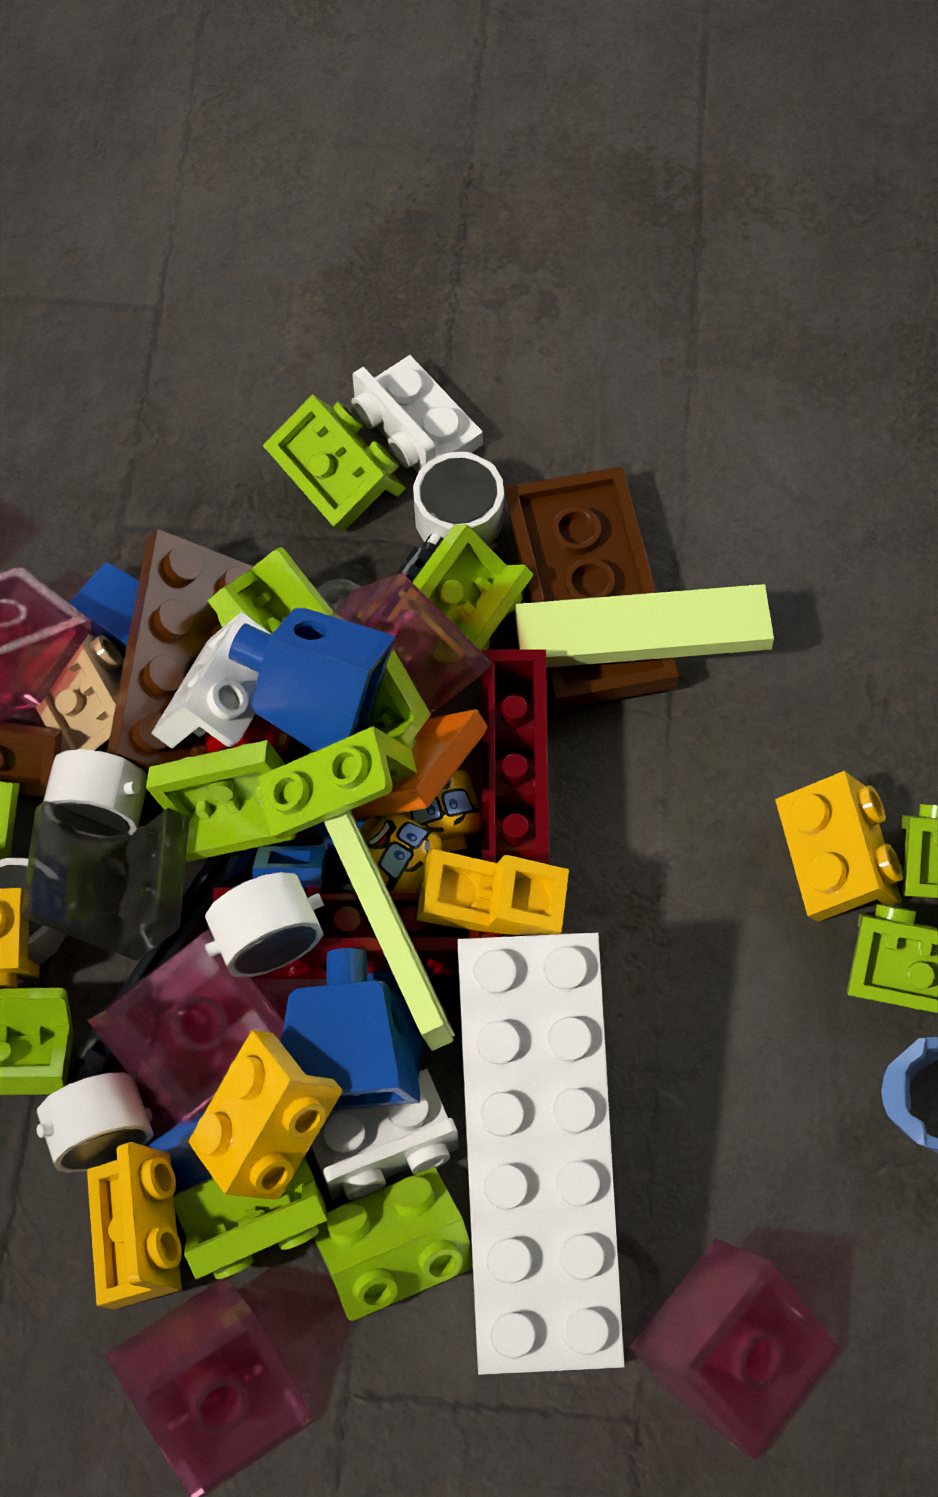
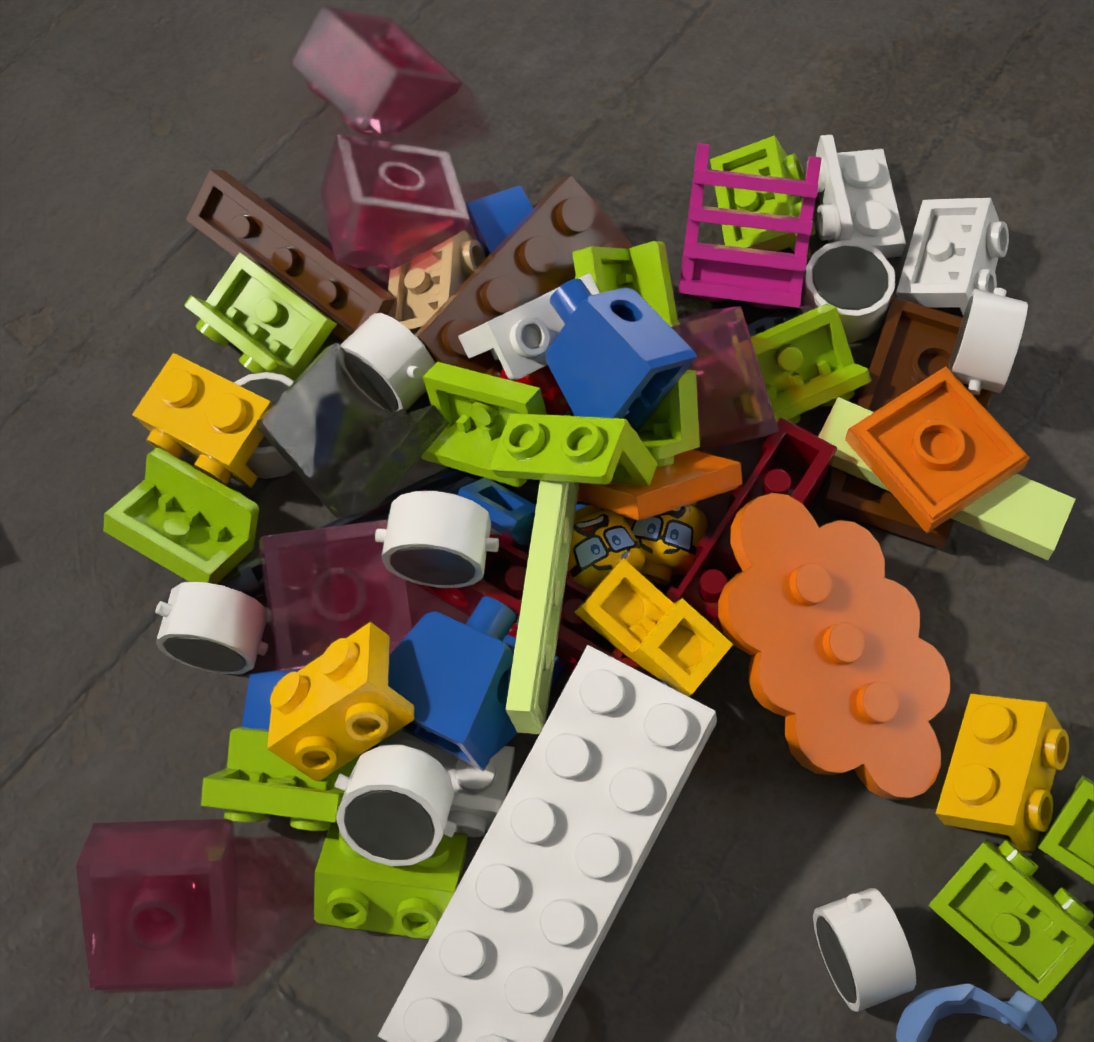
camera: 30 degrees right, 0 degrees up
yellow bracket [87,1142,182,1310] -> none
none -> piece [334,745,457,866]
none -> dark pink plate [678,143,822,309]
none -> orange plate [718,493,950,800]
none -> white piece [813,888,916,1012]
none -> orange tile [845,366,1030,533]
none -> white bracket [896,198,1009,315]
none -> white piece [949,288,1028,395]

